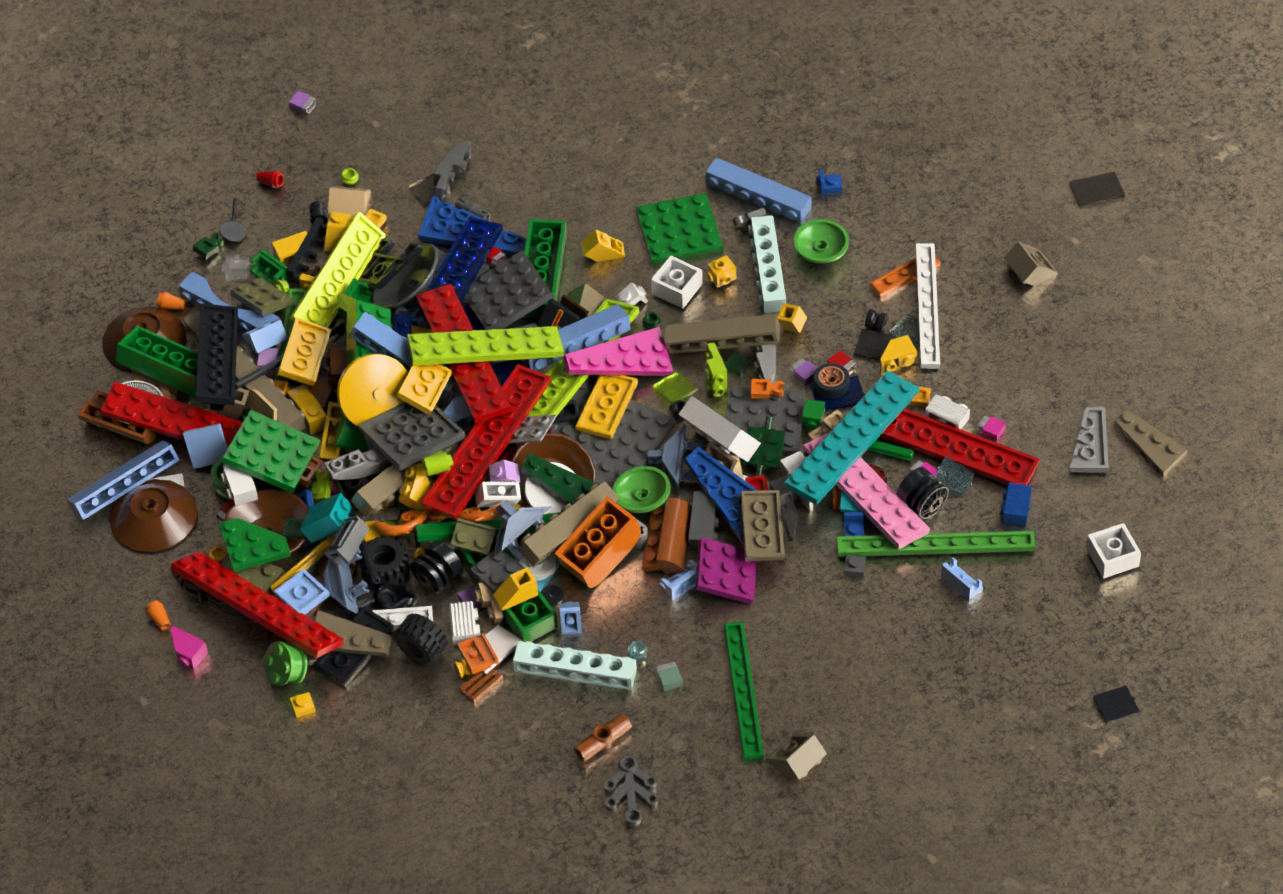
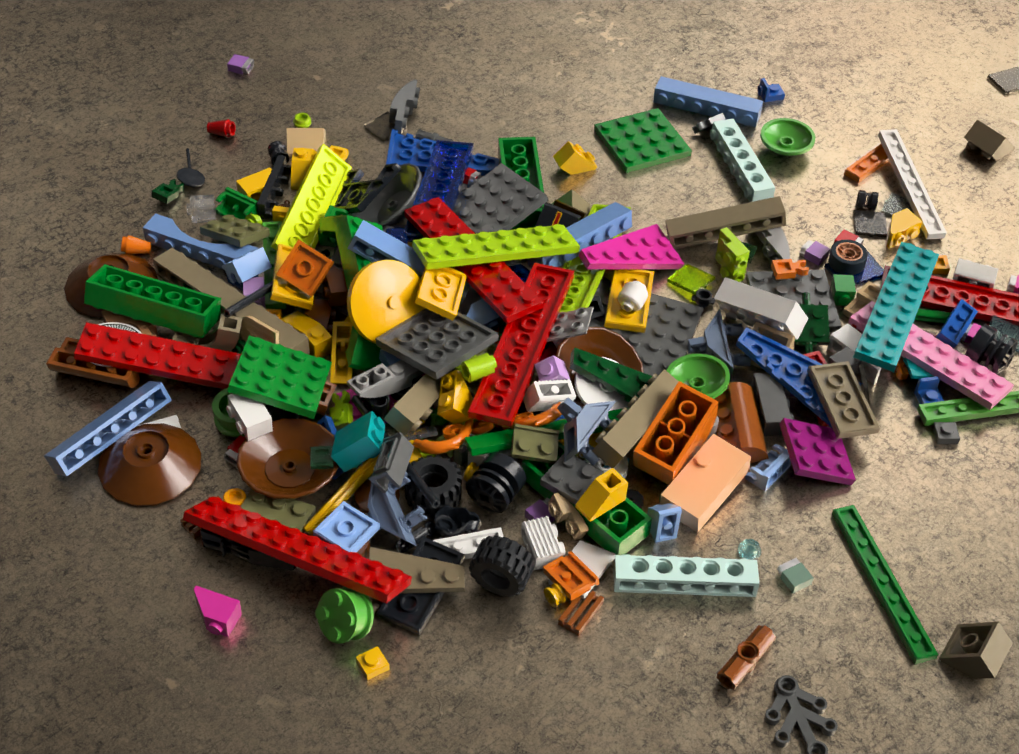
camera: 15 degrees left, 5 degrees down
orange cone [145,600,171,631] -> none
light blue tile [183,423,228,469] -> none
black plate [195,303,238,406] -> none
green plate [219,518,291,573] -> none
white bracket [615,282,648,305] -> none
dark green plate [642,312,661,330] -> none
white brick [651,256,703,309] -> none
yellow brick [706,255,736,288] -> none
yellow brick [777,303,807,333] -> none
none -> orange plate [276,239,334,297]
none -> white head [618,281,648,312]
none -> light nougat brick [660,434,751,533]
none -> blue plate [936,299,978,349]

